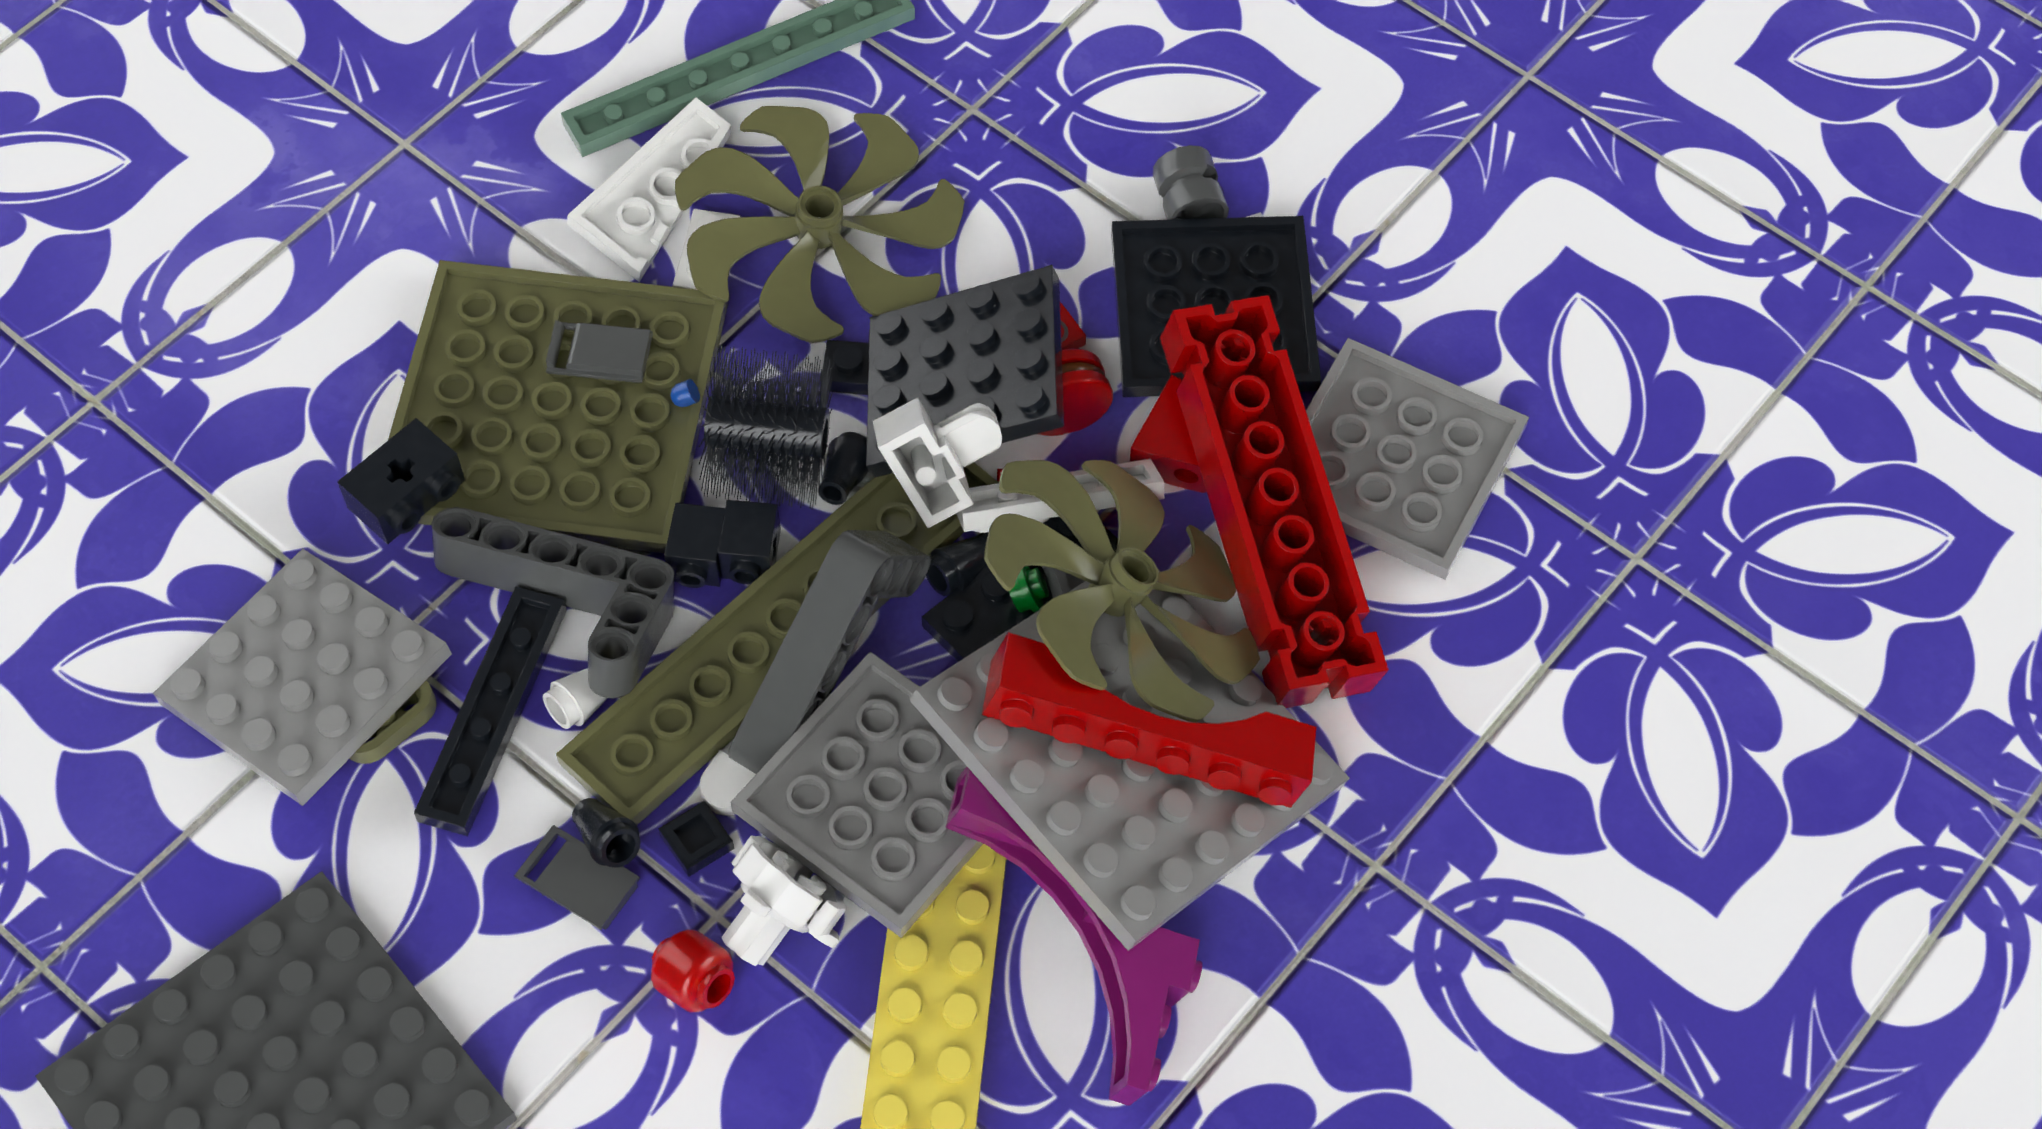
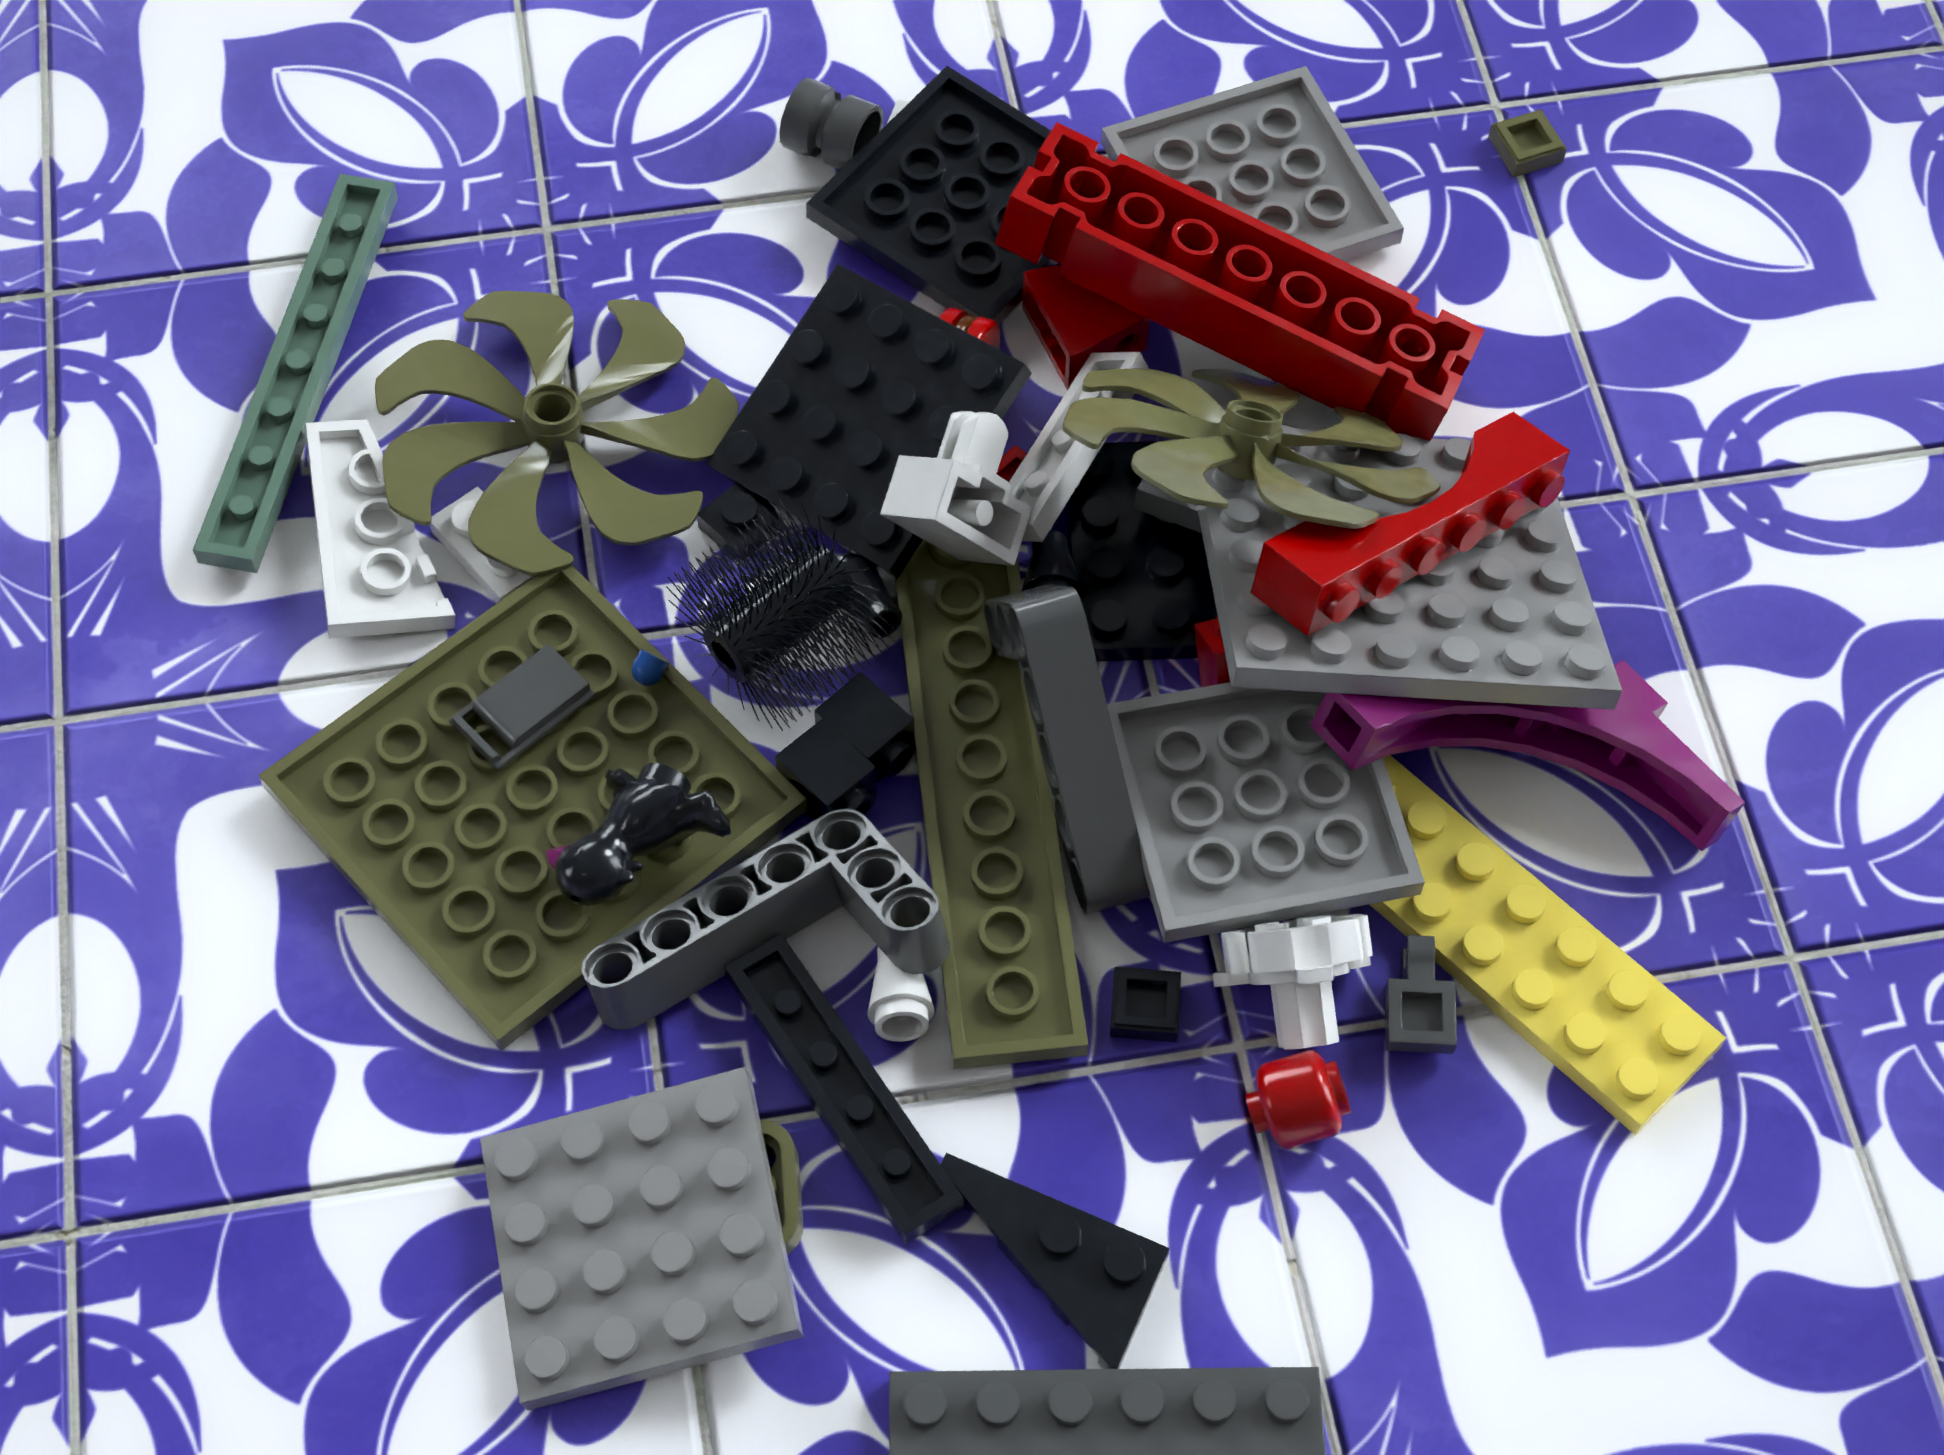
camera: 50 degrees left, 0 degrees up
black brick [337,418,465,544] -> none
dark grey piece [514,825,640,930] -> none
black cone [572,798,641,868] -> none
white tile [700,750,756,816] -> none
green plate [1009,566,1049,613] -> none
none -> black animal [546,763,731,906]
none -> black wing [941,1153,1170,1369]
none -> dark grey plate [1385,935,1457,1054]
none -> olive tile [1488,109,1567,178]

